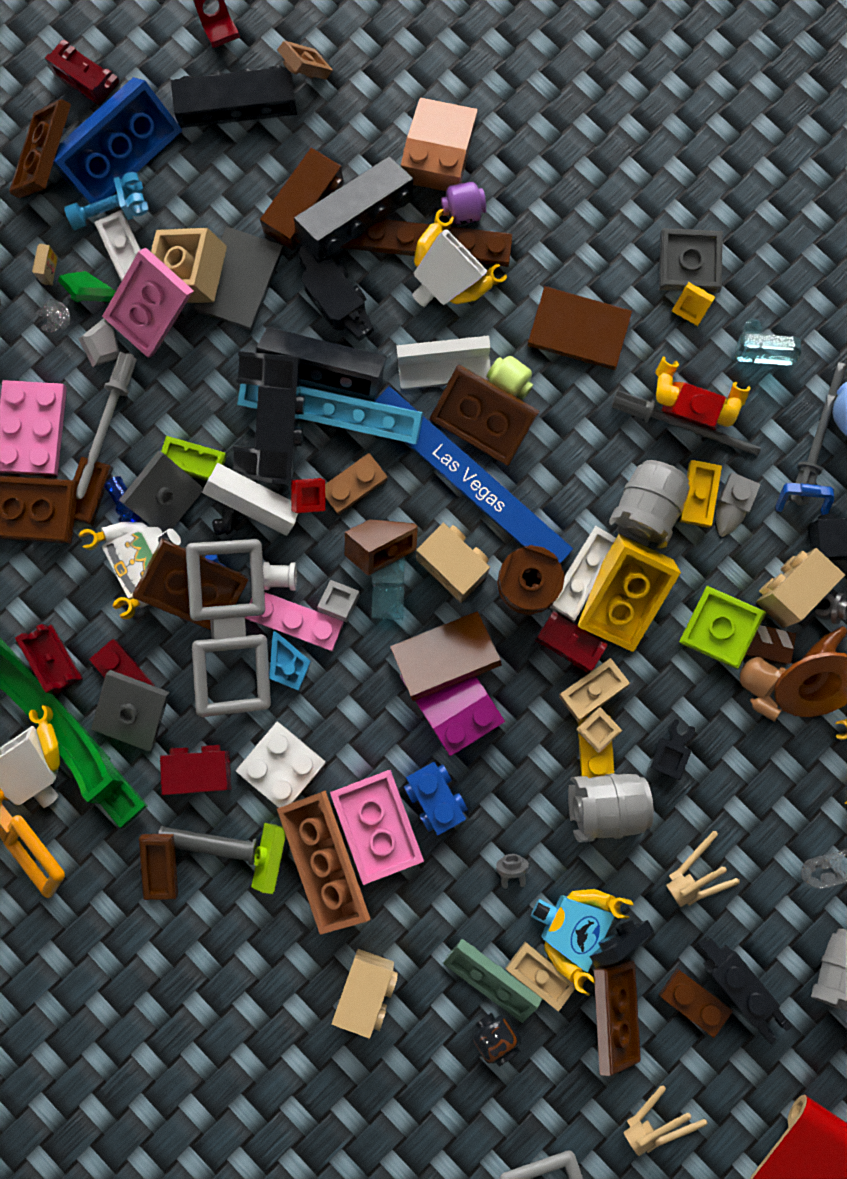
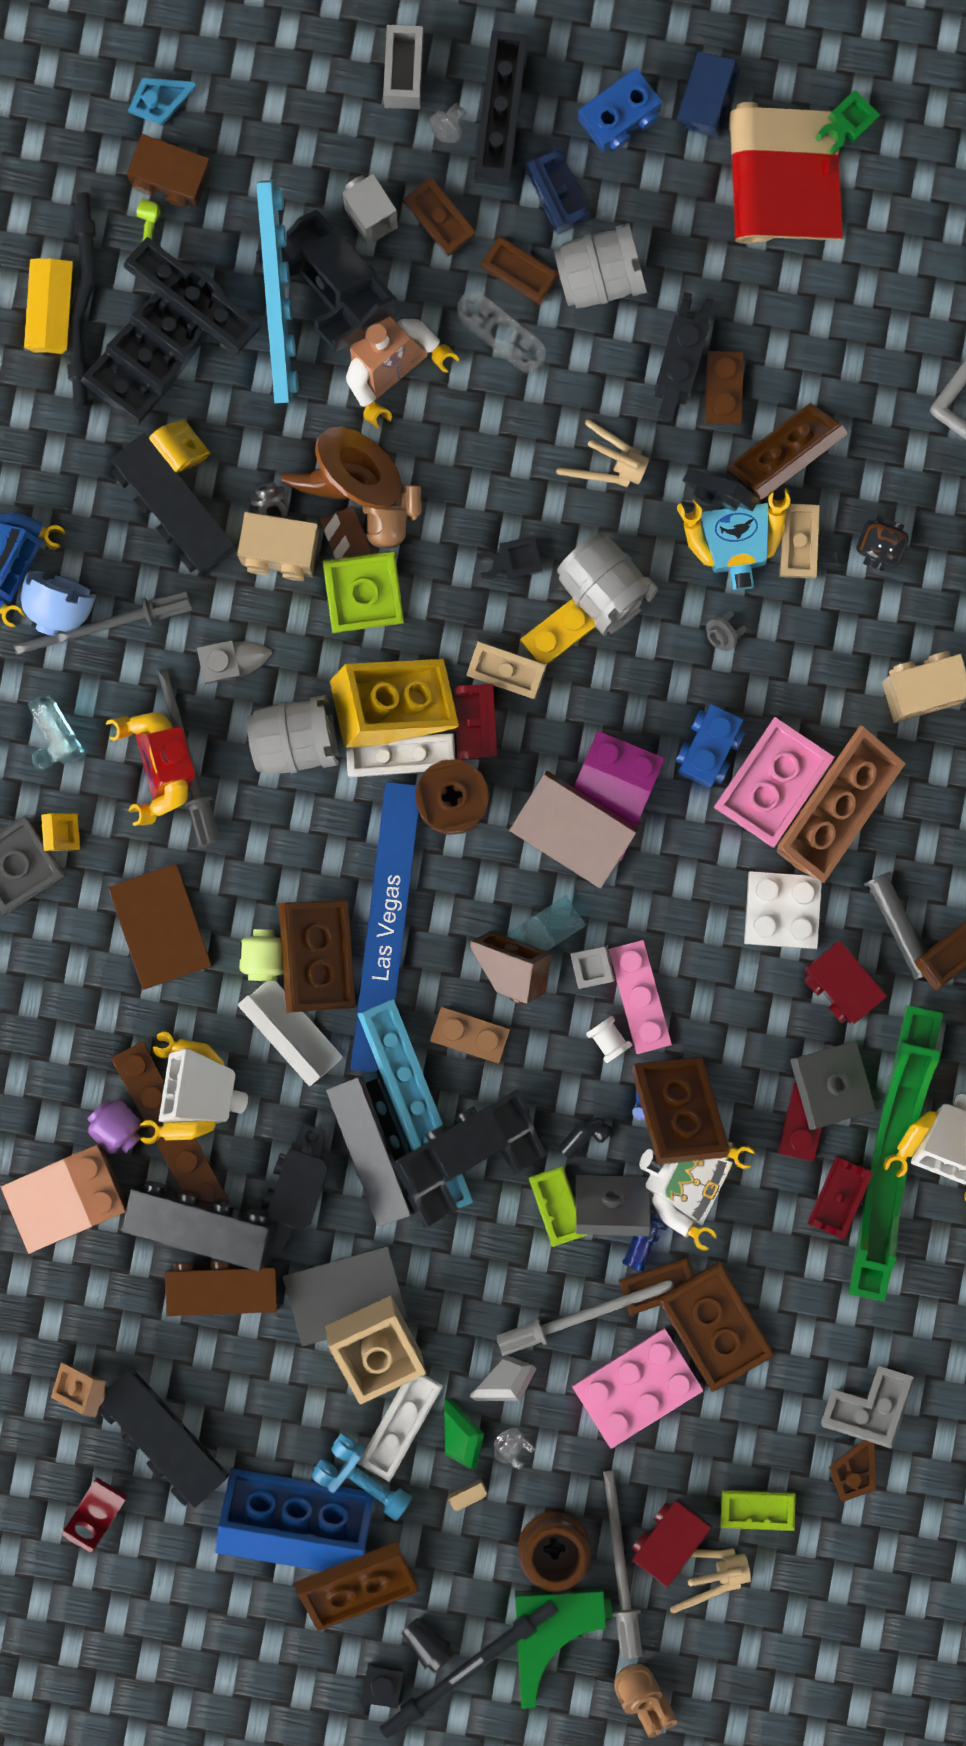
camera: 130 degrees left, 5 degrees up
dark red hinge [45,39,119,106] -> none
bright pink plate [102,247,193,358] -> none
light grey bar [186,539,271,717] -> none
white panel [202,463,298,536] -> none
lime plate [251,823,286,894] -> none
dark azure piece [269,631,311,691] -> none
red plate [291,478,325,513] -> none
tan brick [416,522,490,603] -> none
sand green plate [443,939,542,1023] -> none
tan tile [575,707,622,753] -> none
tan plant [624,1086,708,1156] -> none
yellow plate [679,460,722,528] -> none
blue piece [776,483,835,515] -> none

